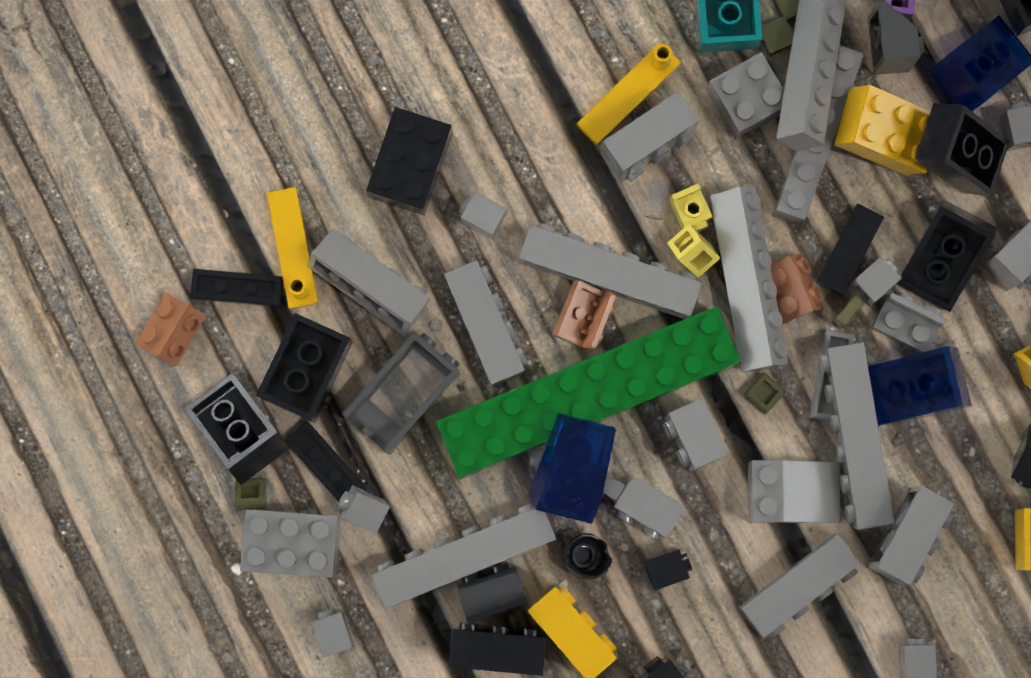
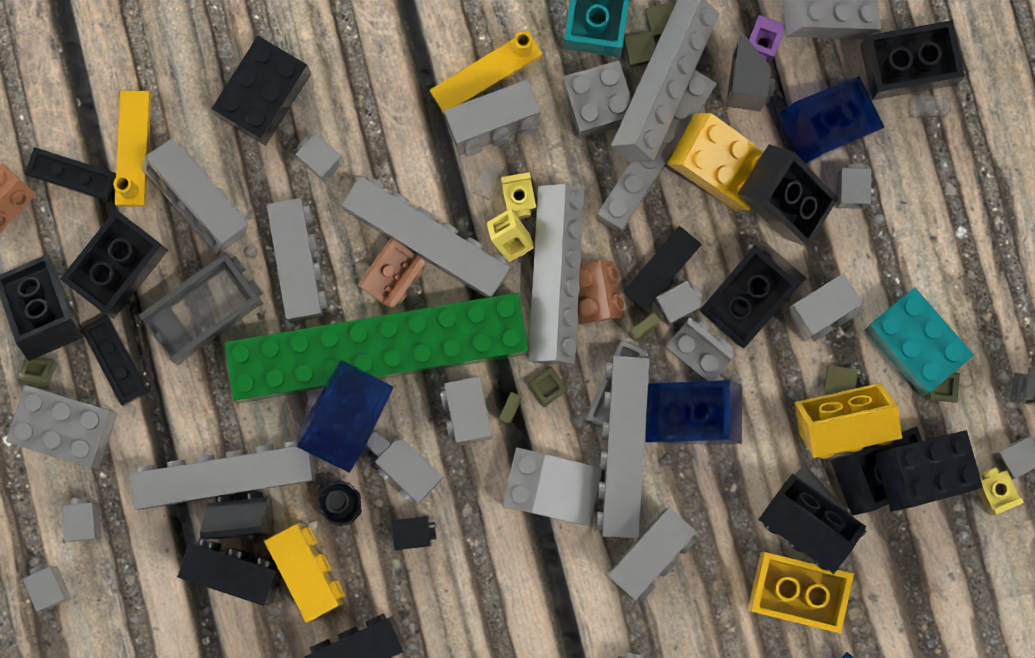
camera: 15 degrees right, 0 degrees up
light grey brick [338,485,390,534] -> none
light grey brick [738,534,861,639] -> none
none -> olive tile [499,392,521,425]

